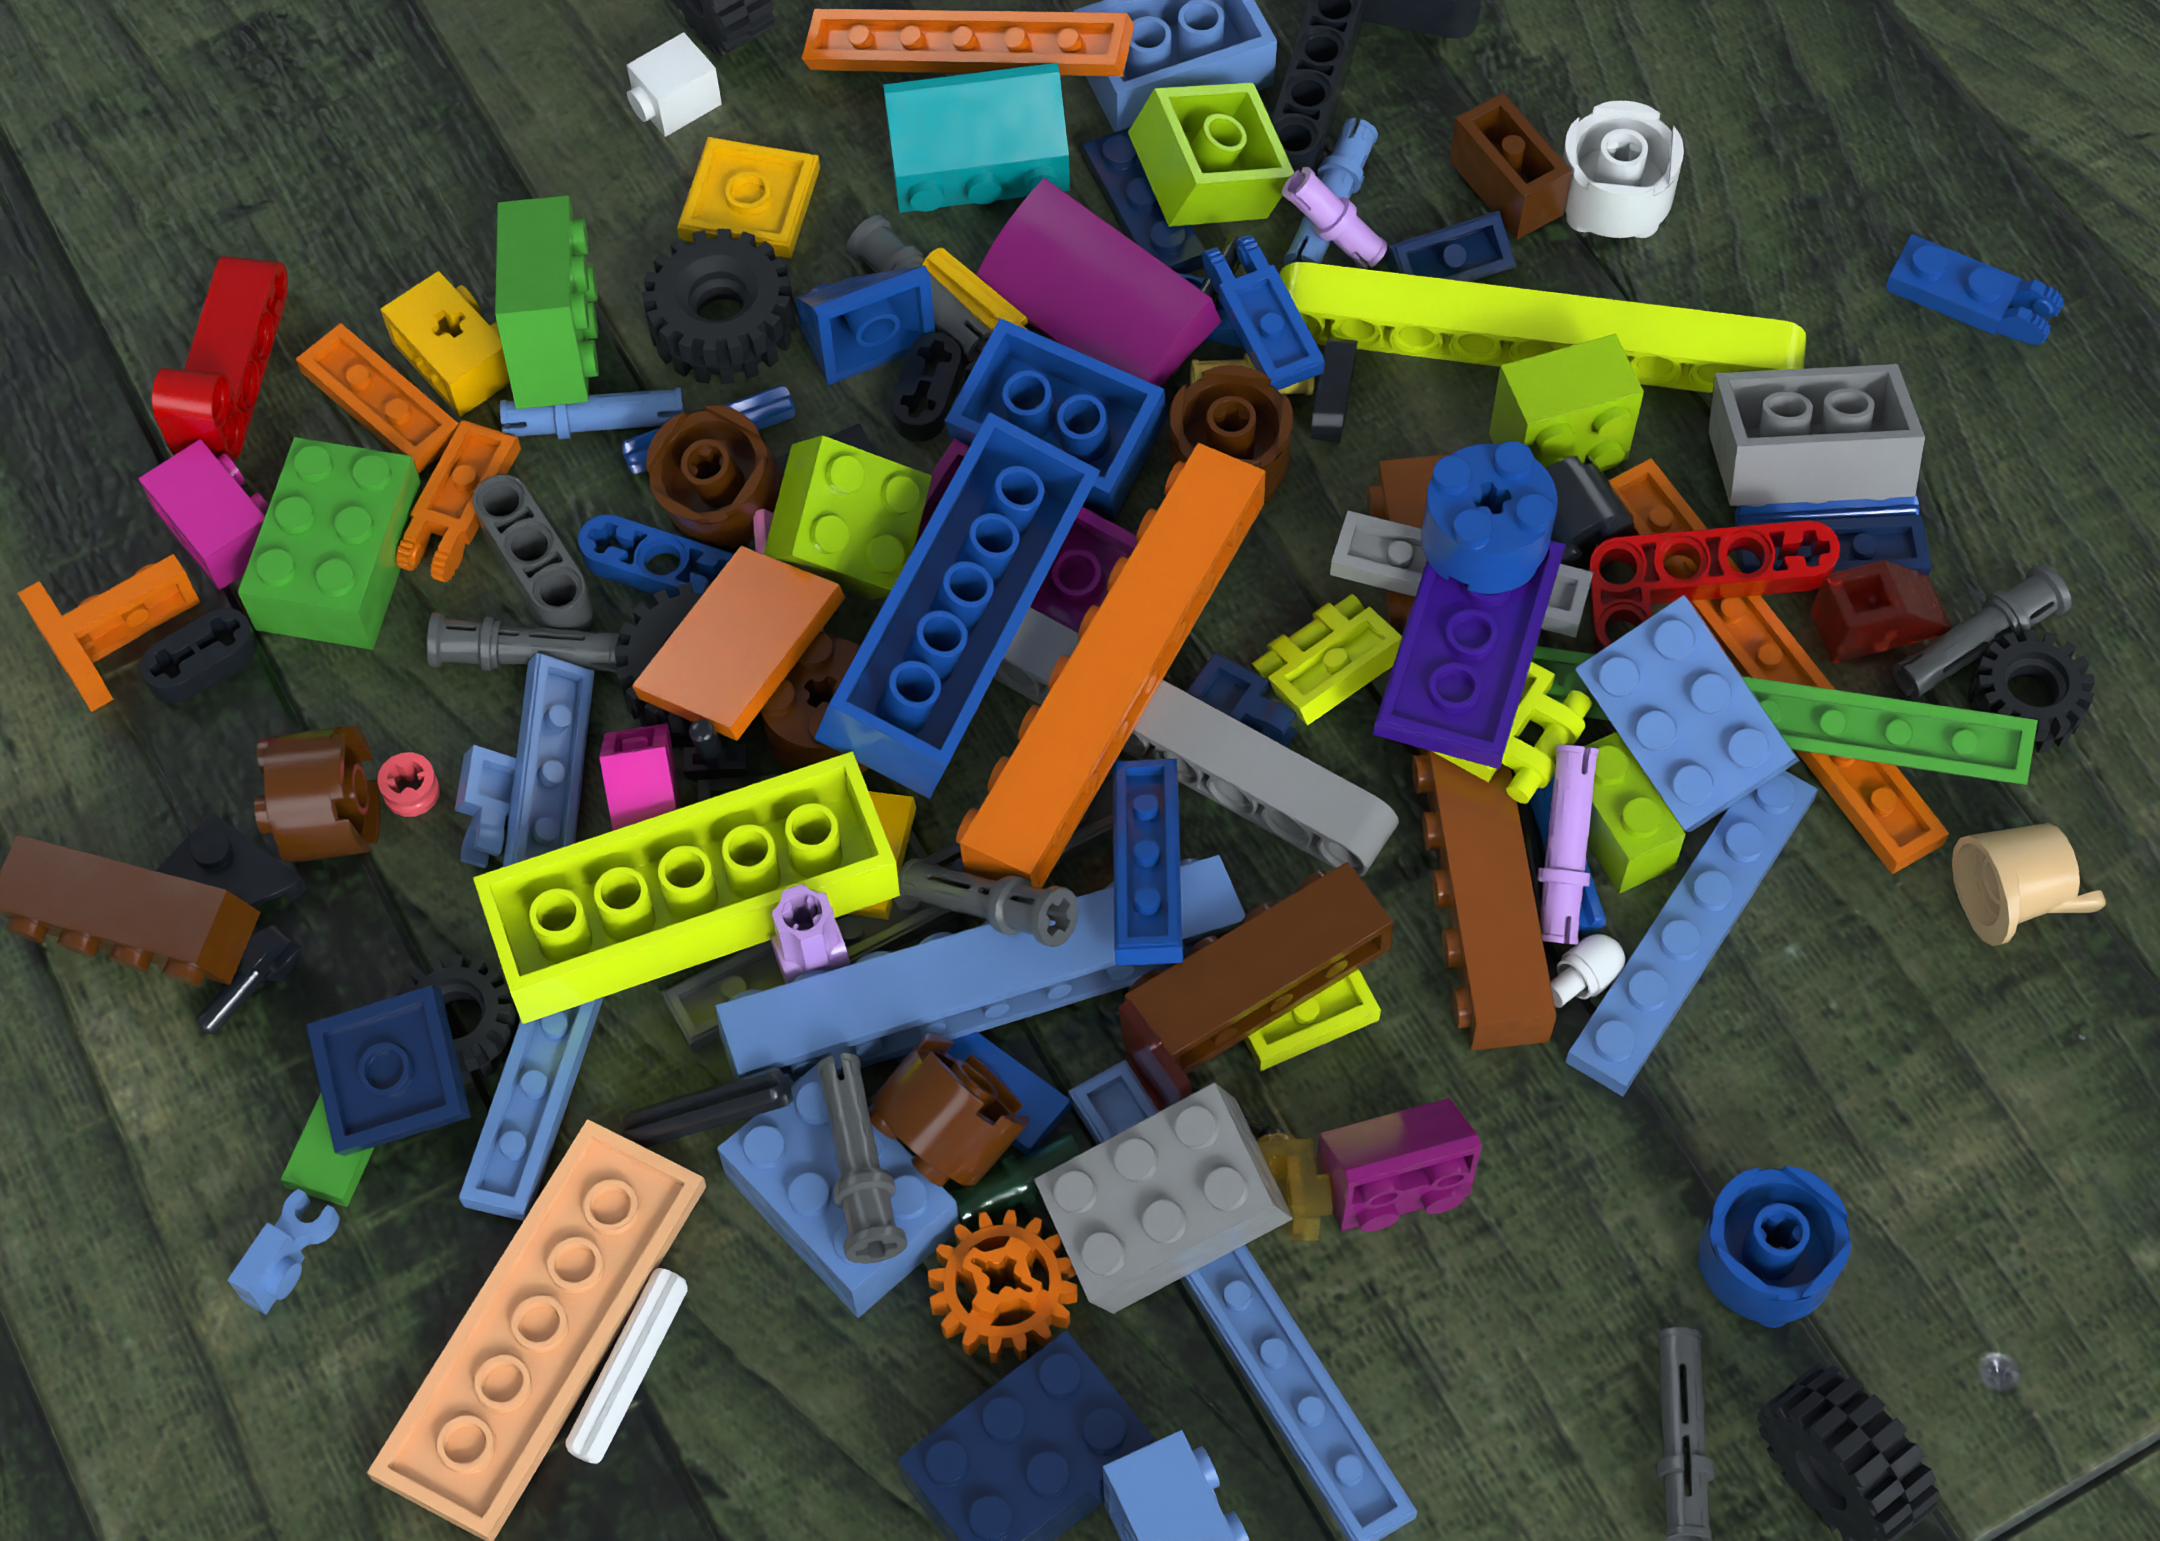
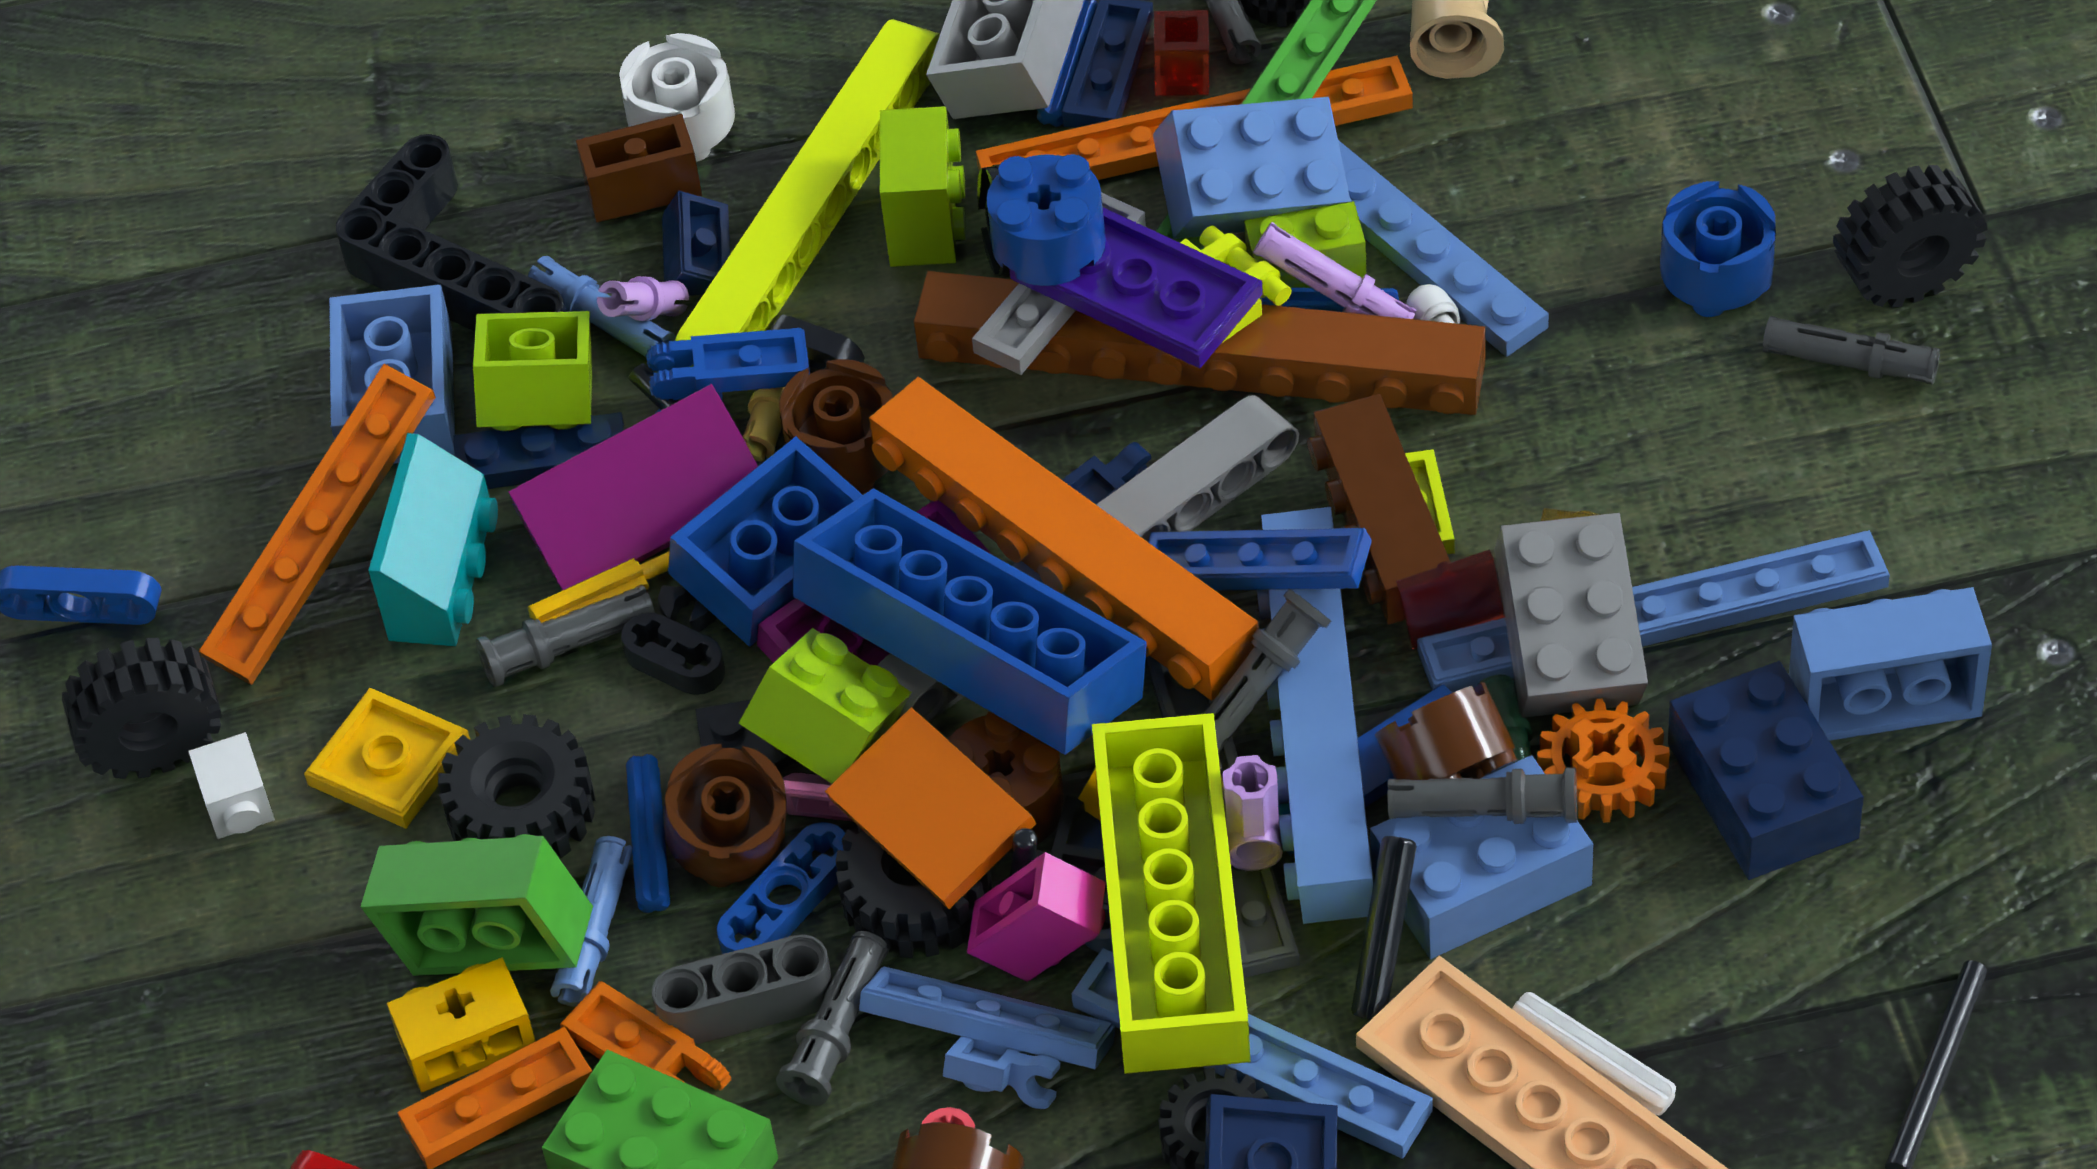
camera: 70 degrees left, 10 degrees down
blue slope [796,266,935,385] -> none
neon yellow plate [1250,594,1402,726] -> none
magenta slope [1316,1098,1482,1232] -> none
red beam [1589,521,1840,653] -> none

